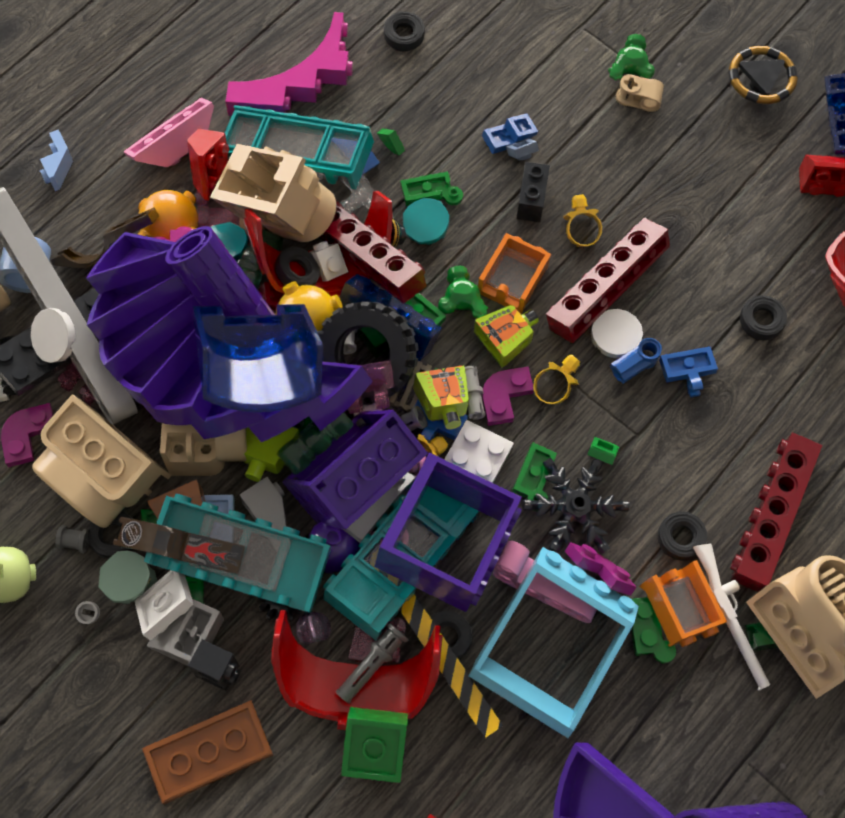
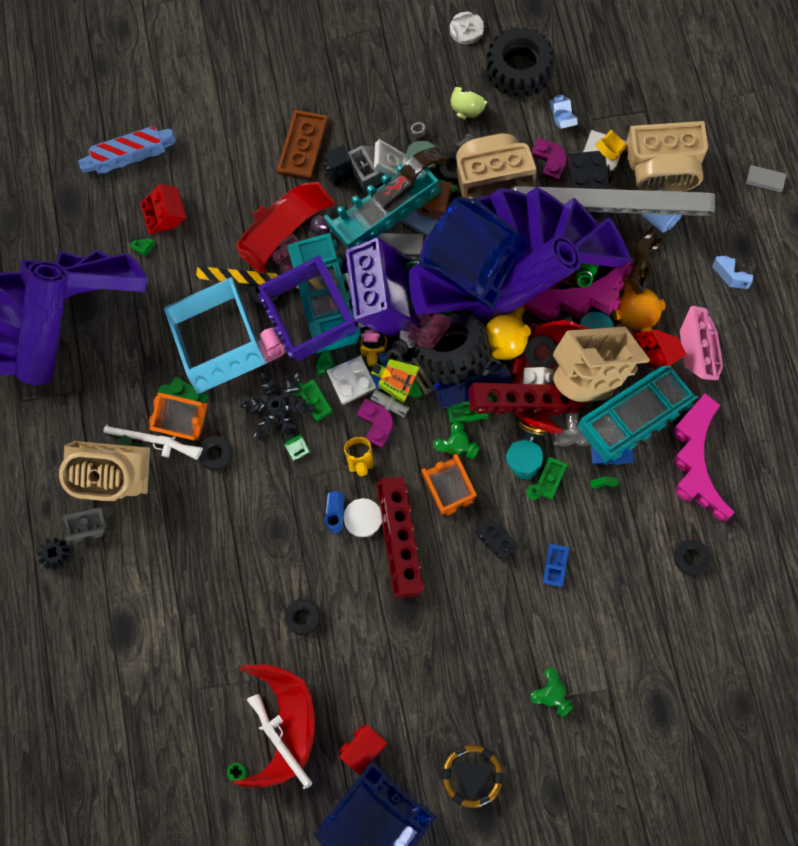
camera: 135 degrees right, 5 degrees up
white tile [31,308,76,363] -> none
dark grey pin [336,623,409,704] -> none
green container [341,707,408,783] -> none
torso [474,305,539,368] -> none
sand blue plate [506,138,539,160] -> none
yellow piece [563,195,602,247] -> none
magenta plate [565,542,637,596] -> none
tan piece [616,74,664,112] -> none
blue plate [659,347,718,397] -> none
dark red brick [730,432,823,592] -> none

